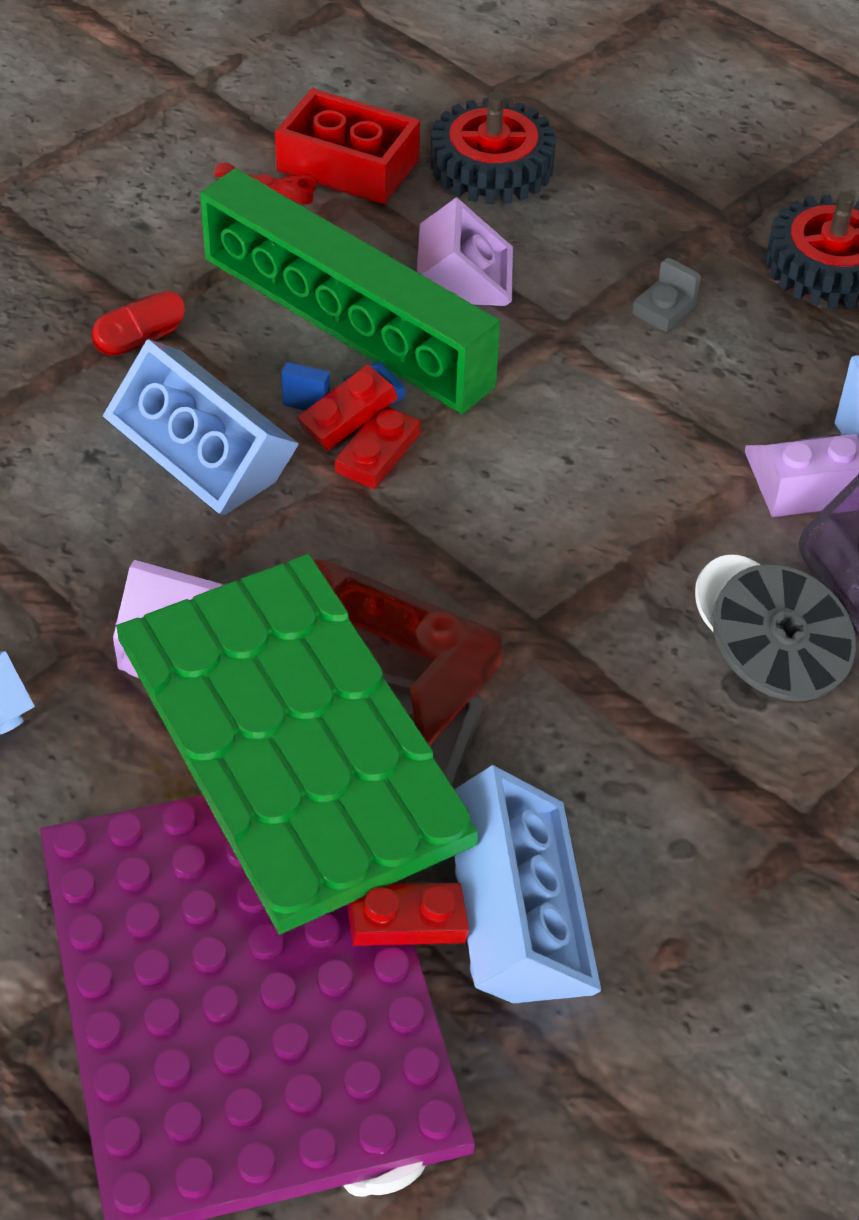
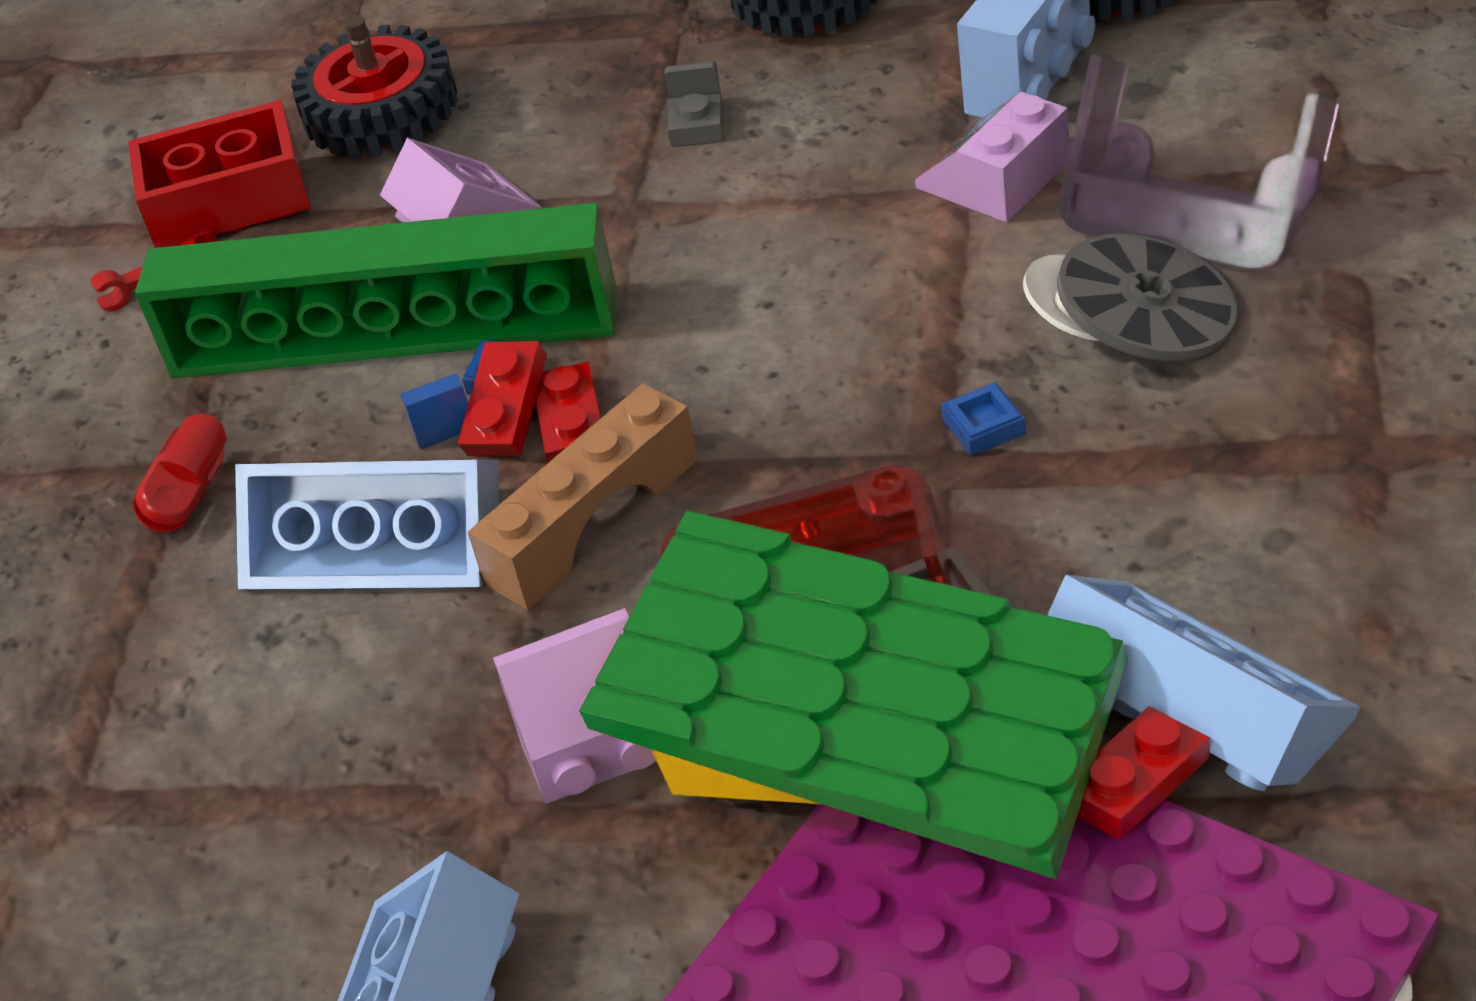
camera: 30 degrees left, 5 degrees down
none -> medium nougat arch [467,383,699,611]
none -> blue tile [941,382,1026,457]

